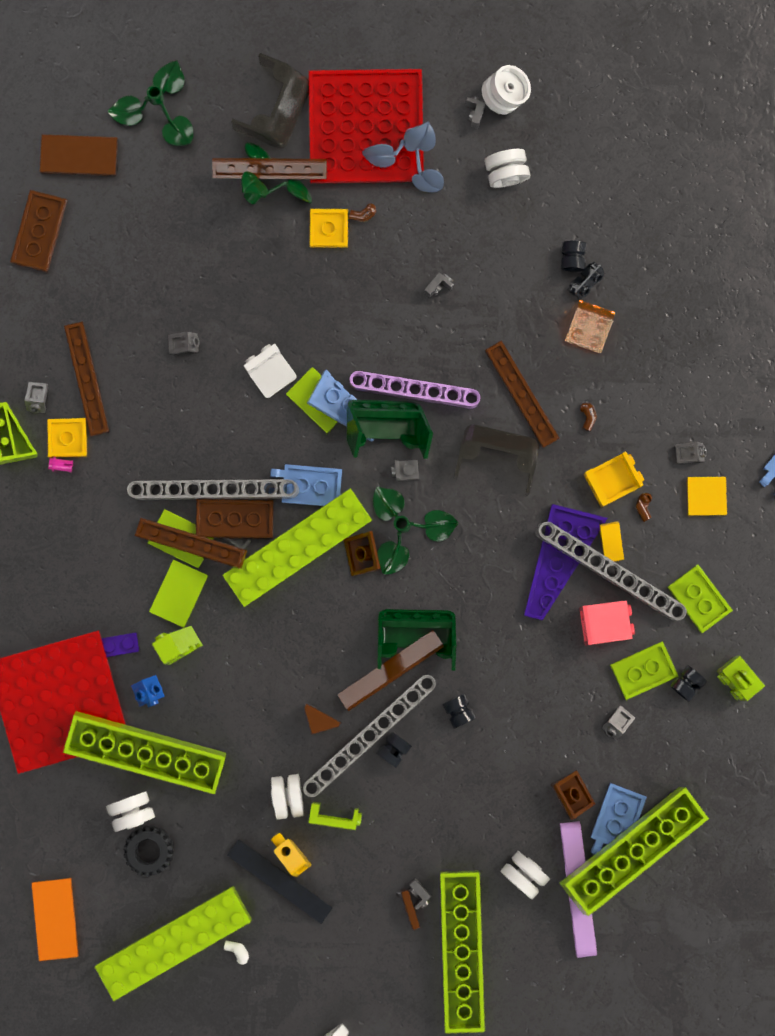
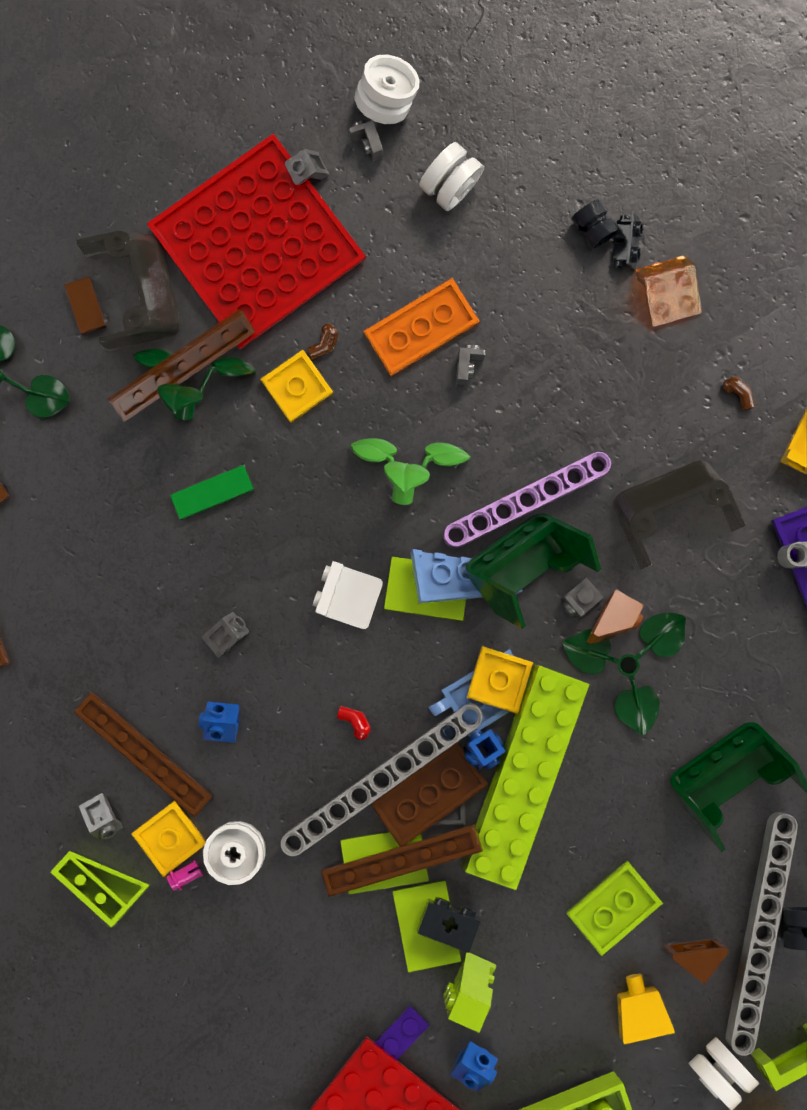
camera: 40 degrees left, 0 degrees up
tile [337,630,444,711] -> none
reddish brown slope [344,531,381,576] -> none
sand blue plant [362,121,444,192] -> none
reddish brown tile [485,340,559,448] -> none
none -> reddish brown tile [64,276,107,335]
none -> green tile [170,465,254,520]
none -> blue brick [199,702,239,743]
none -> white wheel [203,821,266,885]
none -> flat silver bracket [285,149,330,185]
none -> red arm [337,706,370,740]
none -> bright green plant [349,438,470,505]
none -> orange tile [363,278,480,377]
none -> black brick [417,897,481,953]
none -> blue brick [464,729,506,770]
none -> yellow tile [466,646,533,714]
none -> lime tile [566,861,663,956]
none -> slope [587,590,644,644]
none -> yellow torso [617,974,675,1044]

